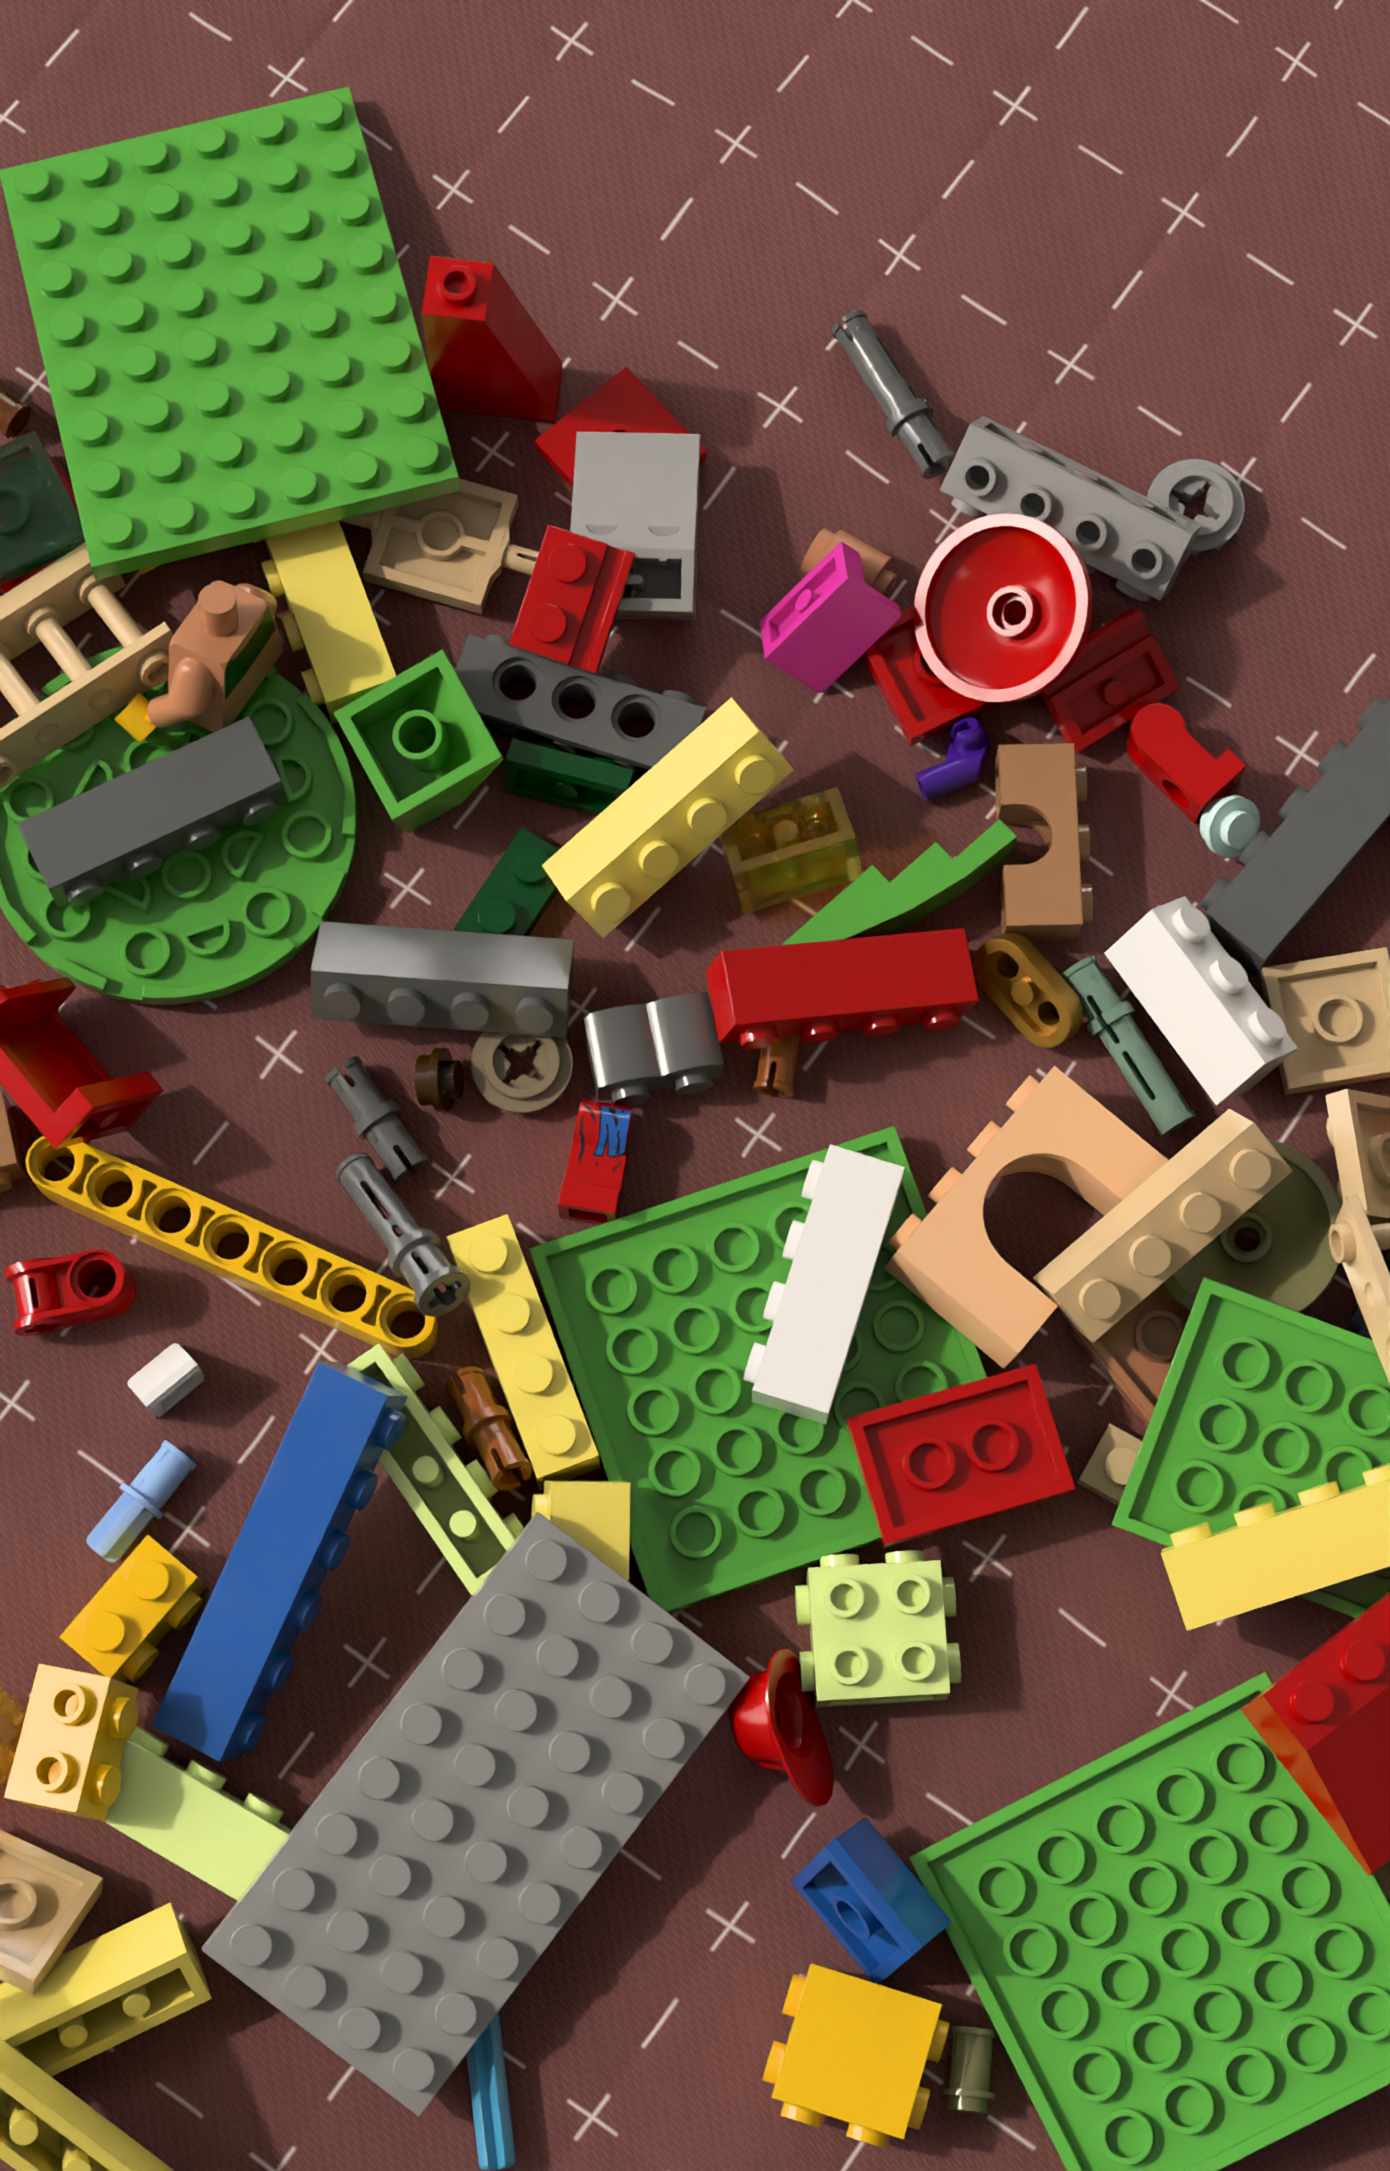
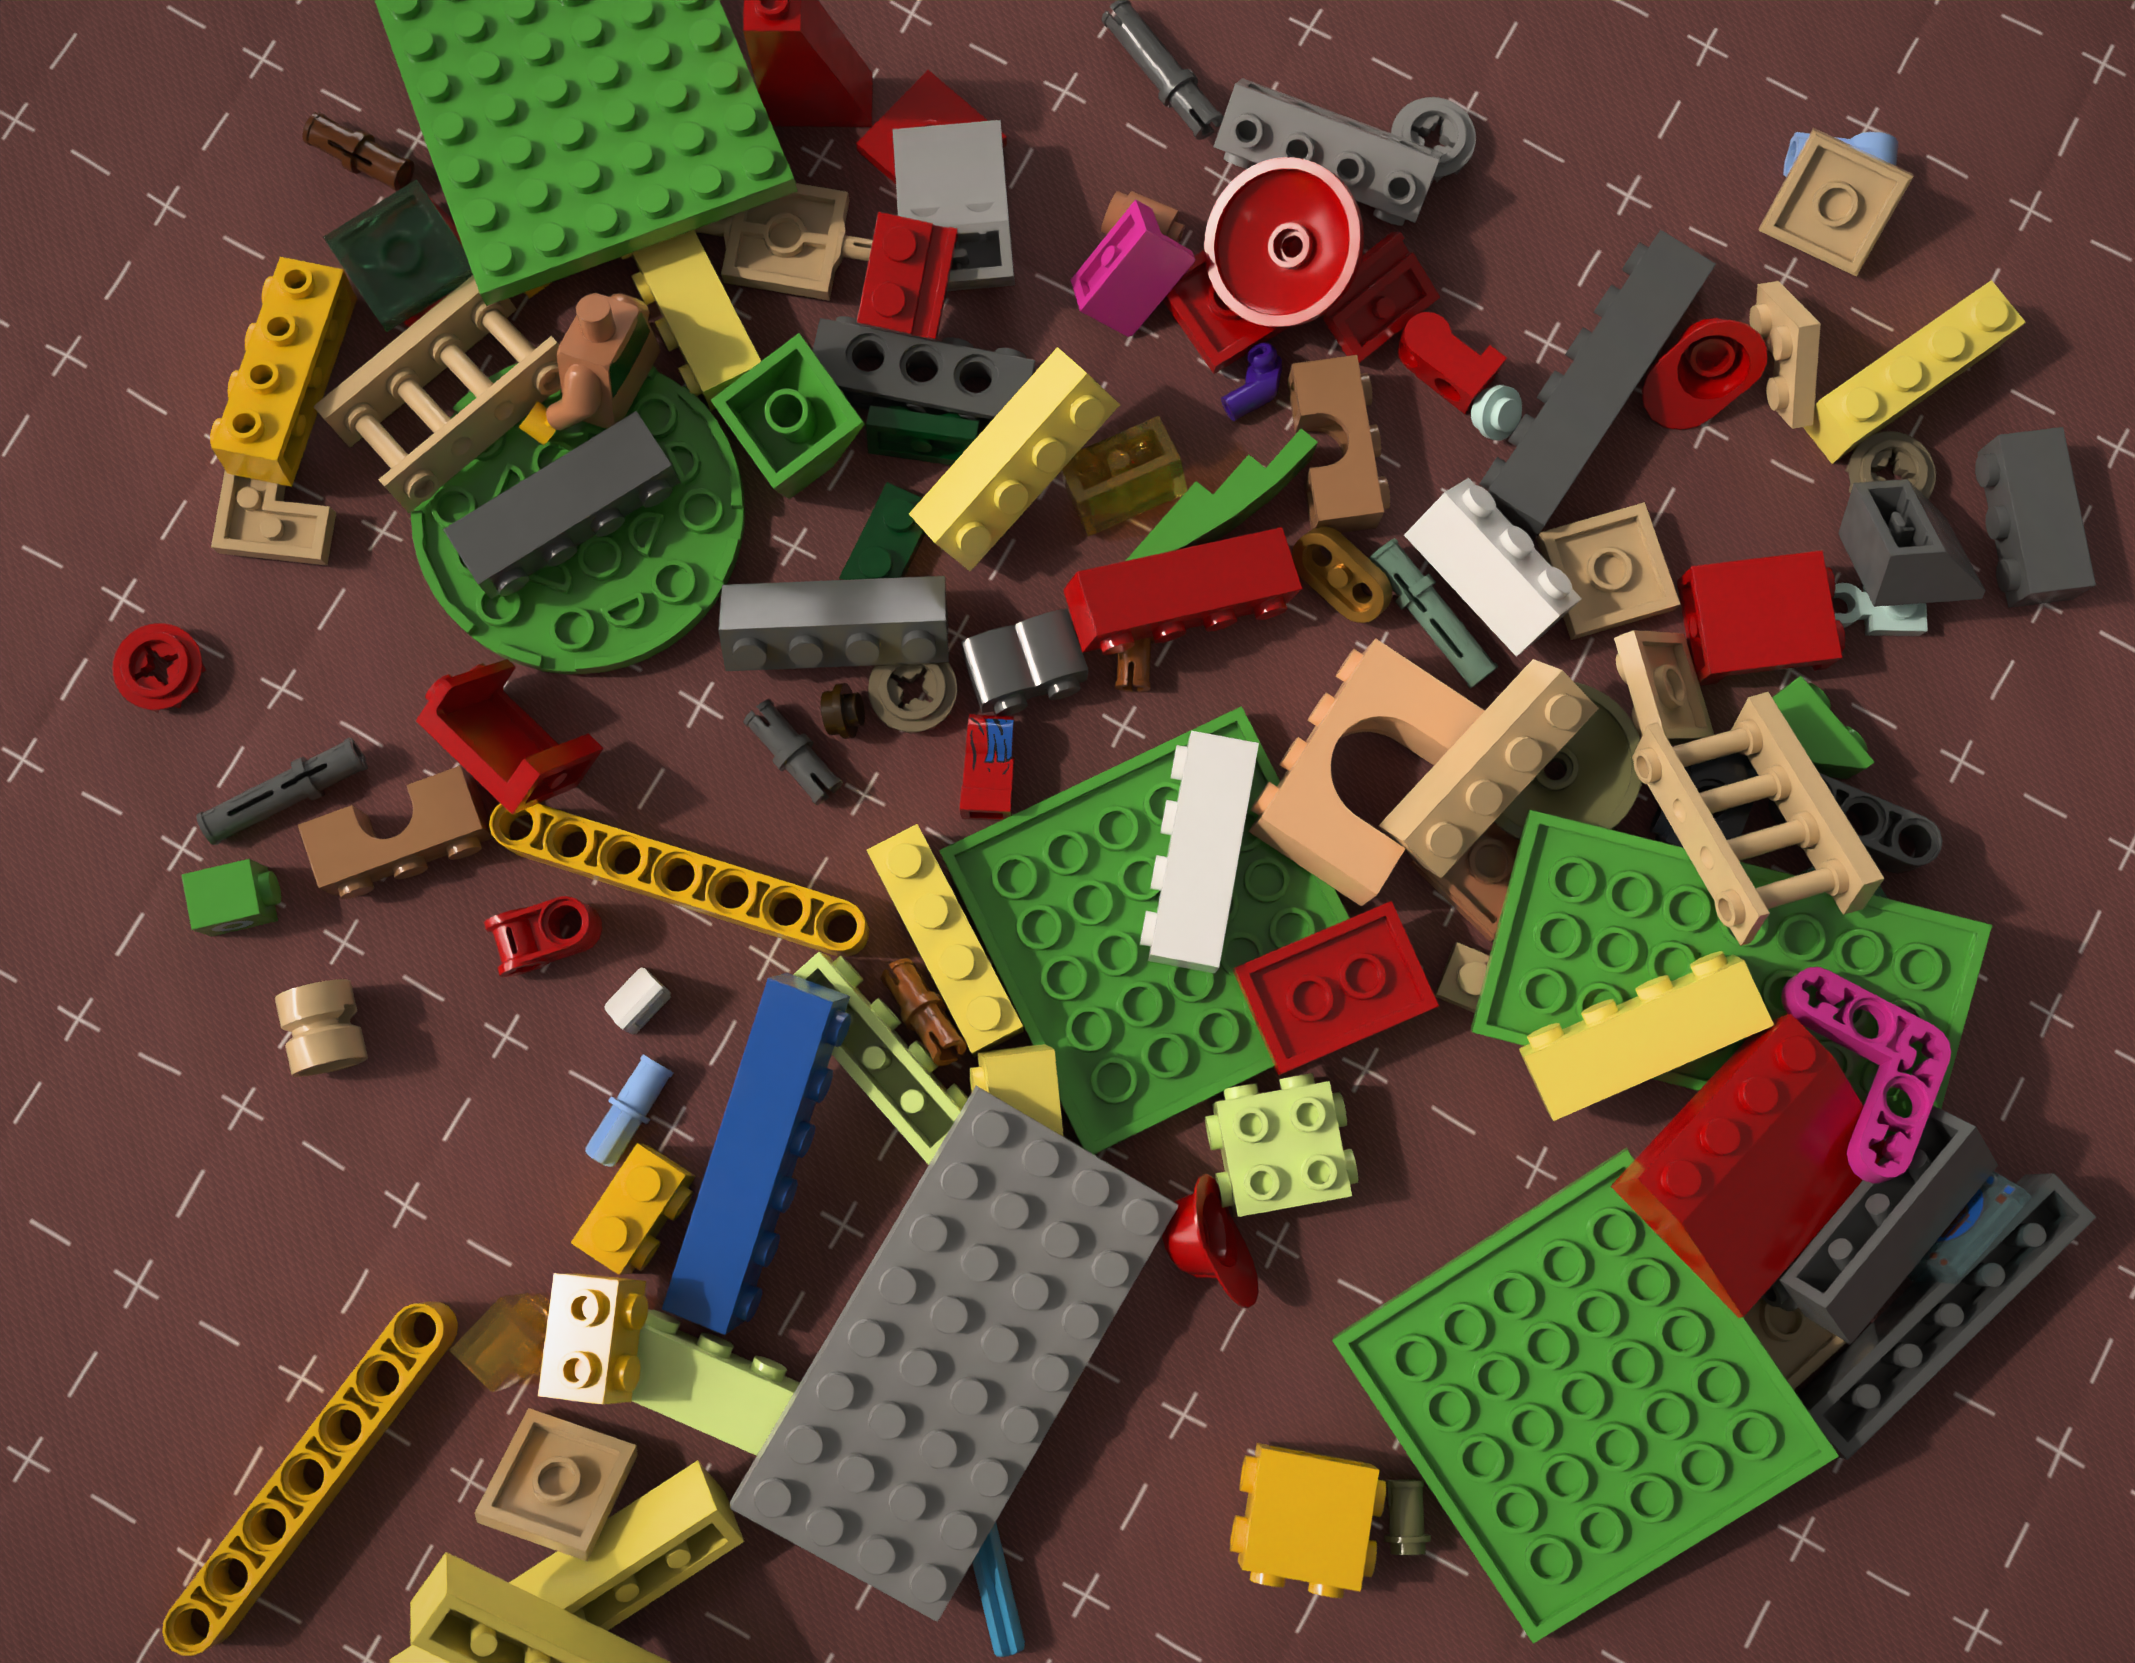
camera: 10 degrees left, 5 degrees up
dark grey pin [335,1153,471,1317] -> none
blue slope [790,1817,952,1984] -> none

